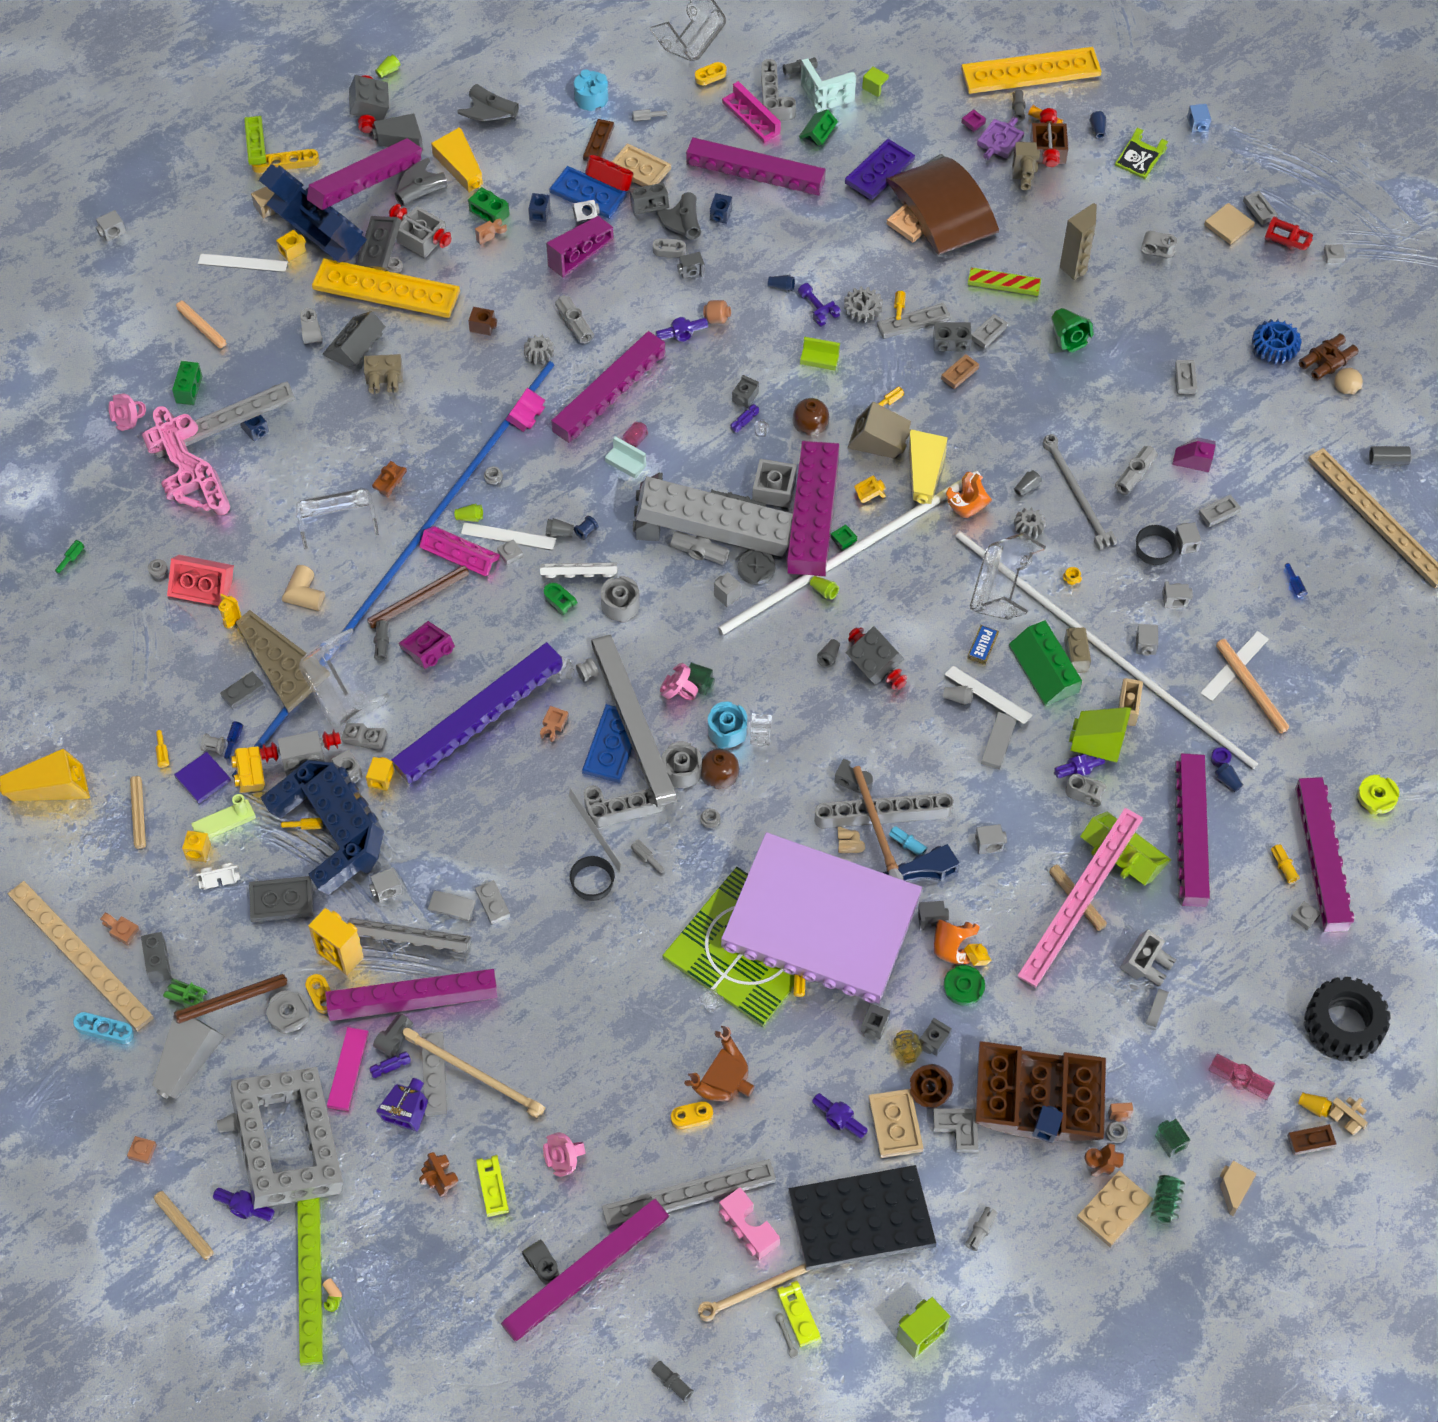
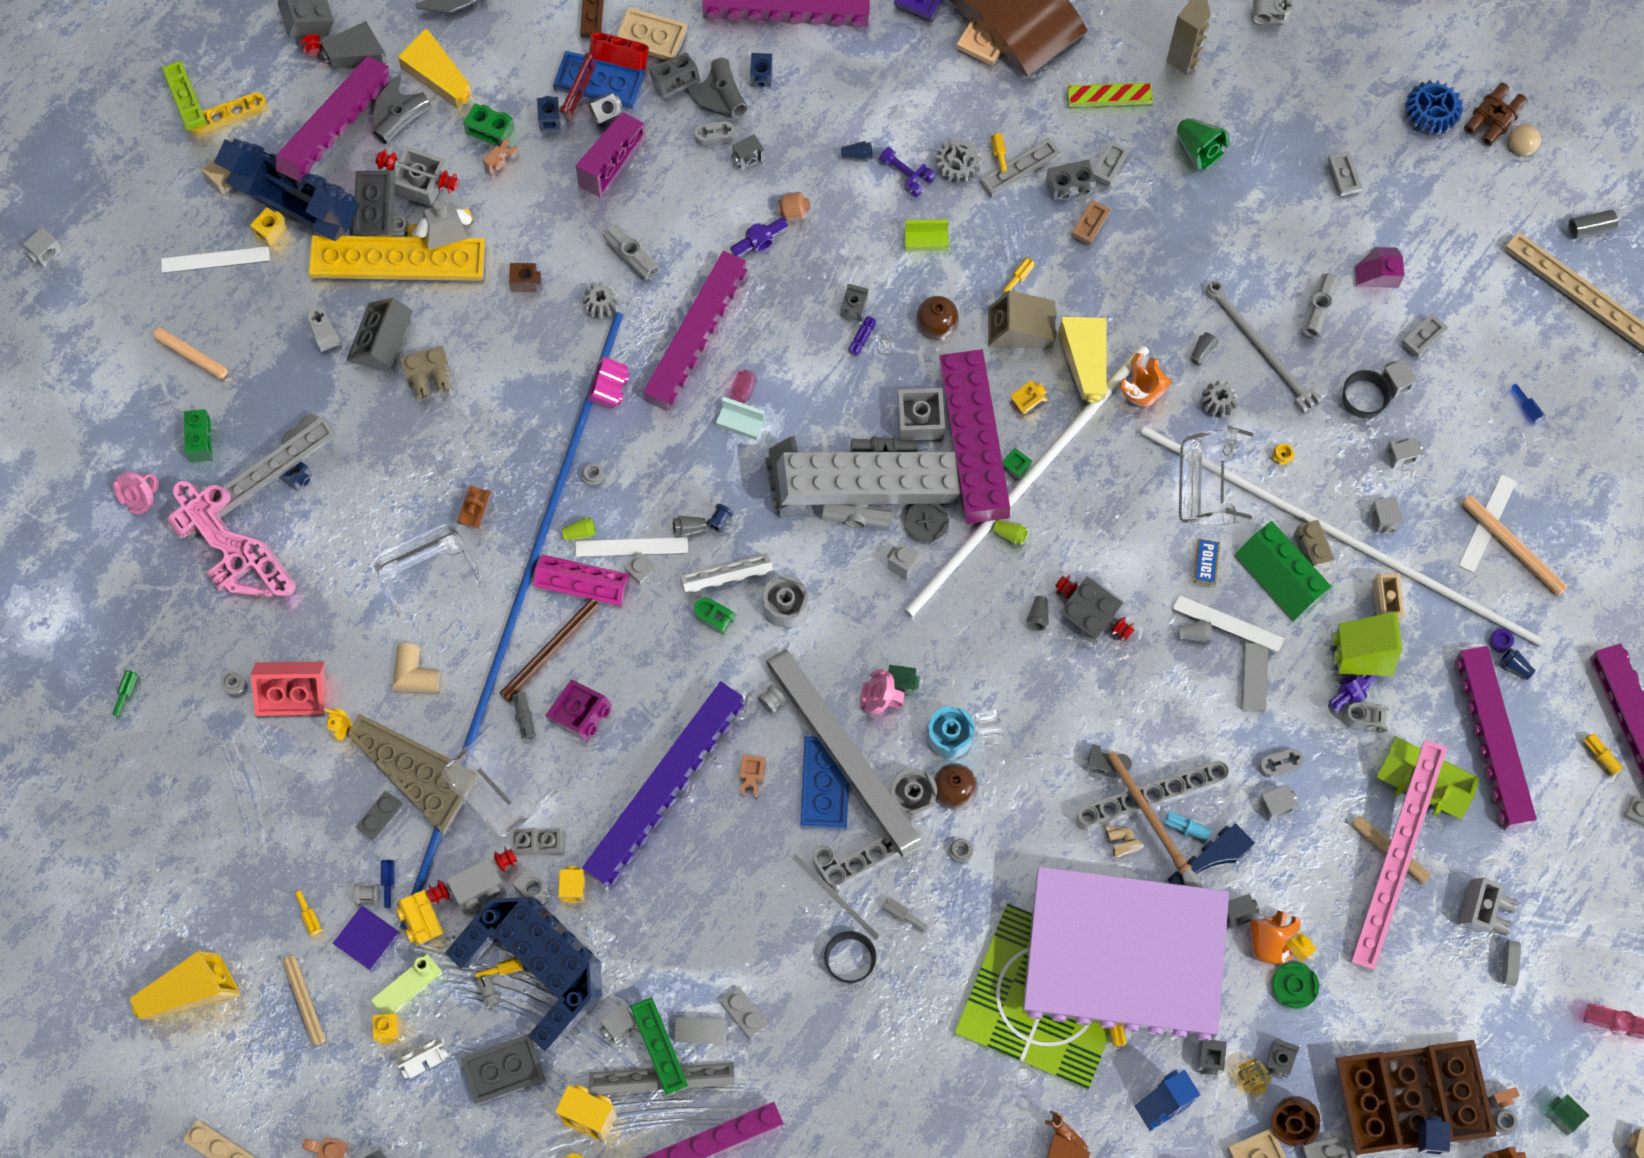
camera: 15 degrees left, 10 degrees up
none -> light grey torso [407,200,473,250]
none -> light grey pin [476,976,501,1008]
none -> dark red window [559,53,597,122]
none -> green tile [630,997,689,1097]
none -> blue wedge [1135,1070,1201,1131]
none -> light grey beam [1259,749,1304,778]

